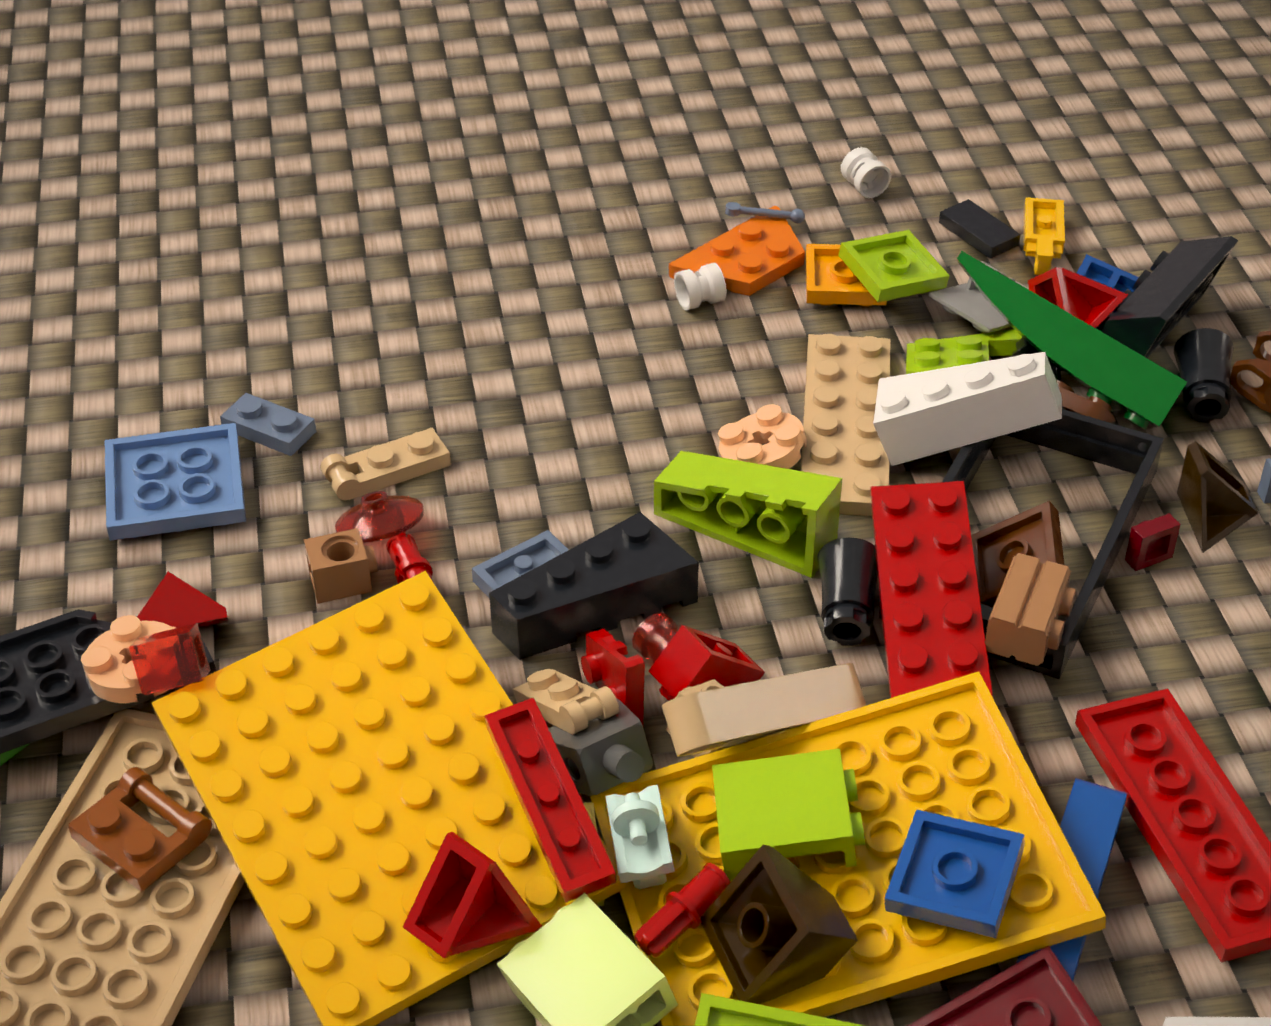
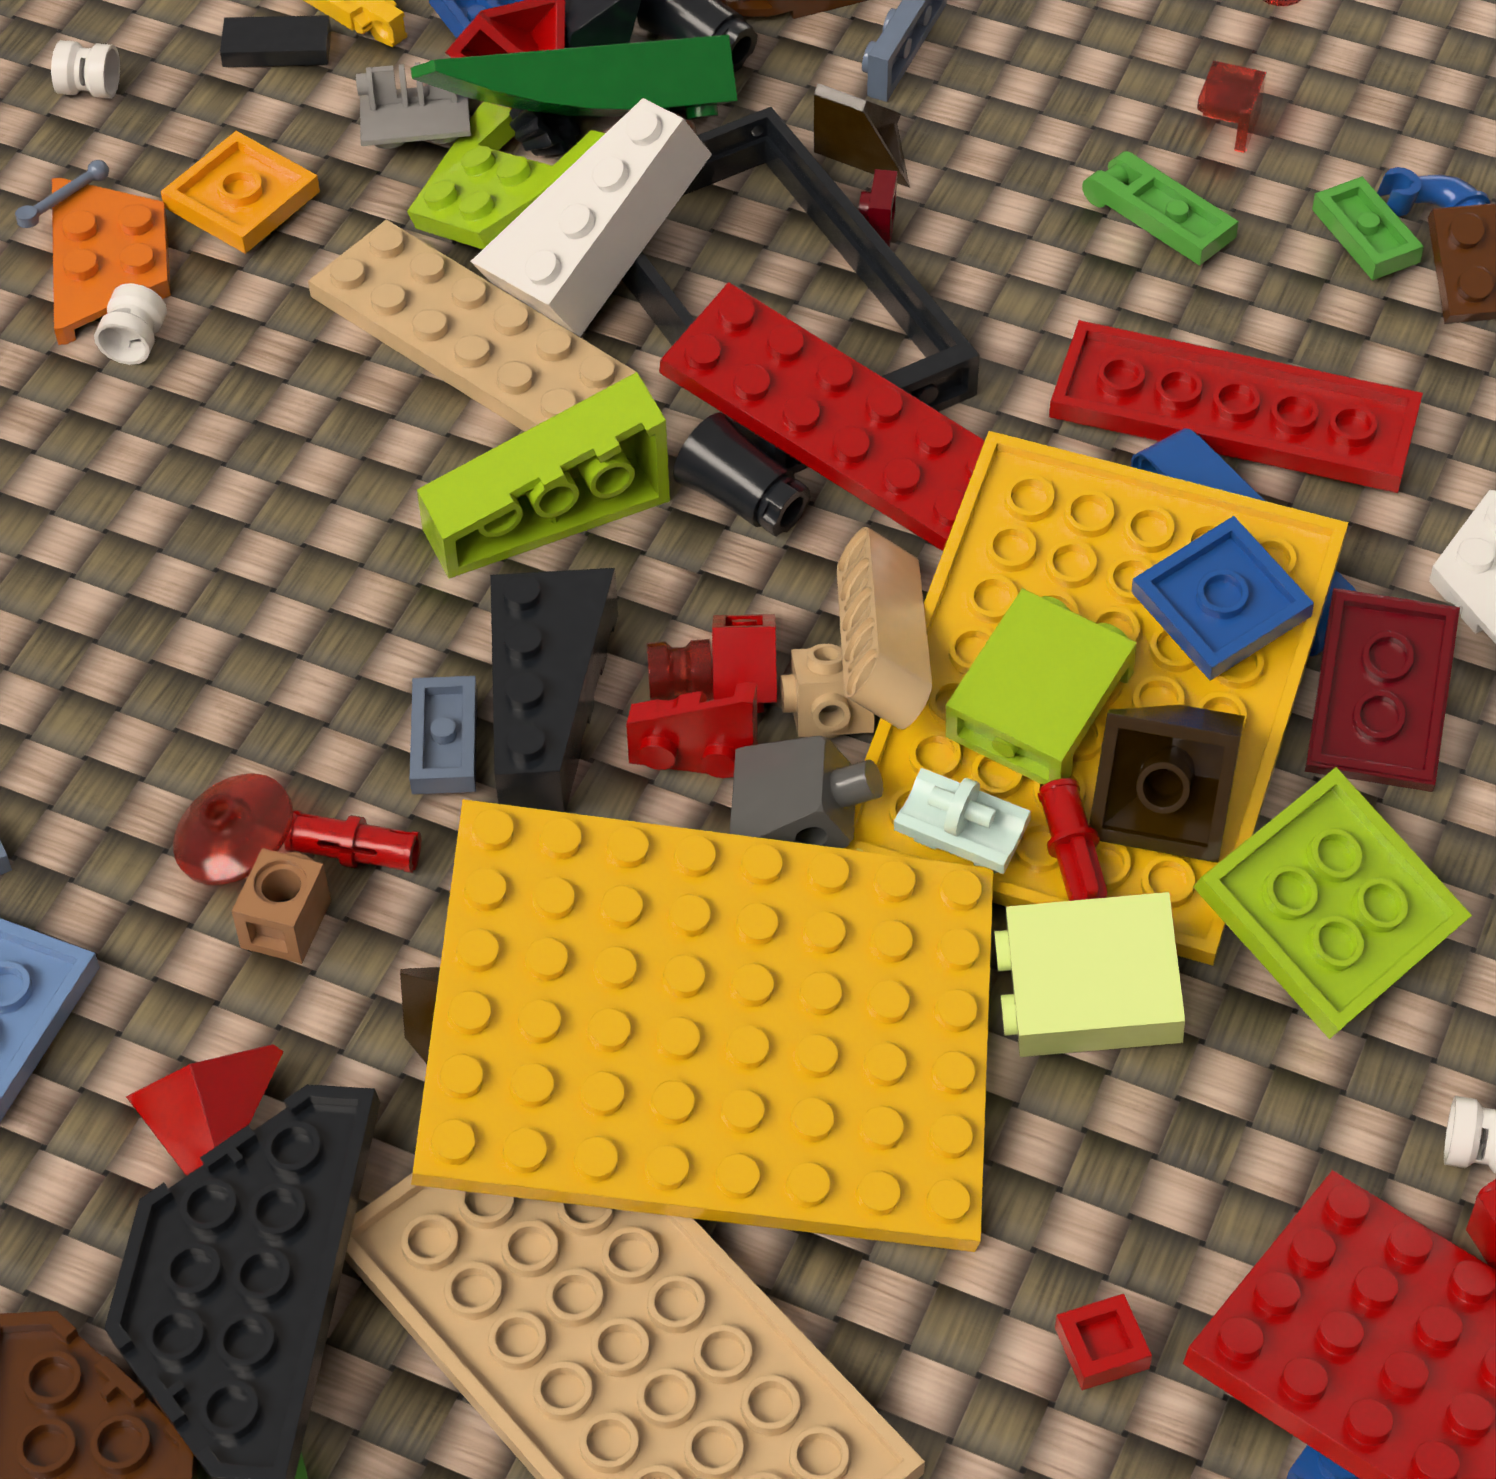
camera: 55 degrees left, 10 degrees up
dark orange plate [68,767,212,892] -> none
light nougat plate [81,615,187,703] -> none
clear red panel [129,623,210,695] -> none
tan plate [320,428,451,501] -> none
red slope [402,832,542,959] -> none
red plate [484,697,616,903] -> none
tan plate [513,669,619,734] -> none
light nougat plate [718,404,807,469] -> none
lime plate [838,230,950,302] -> none
reddish brown plate [971,501,1065,607] -> none
medium nougat brick [985,553,1076,666] -> none

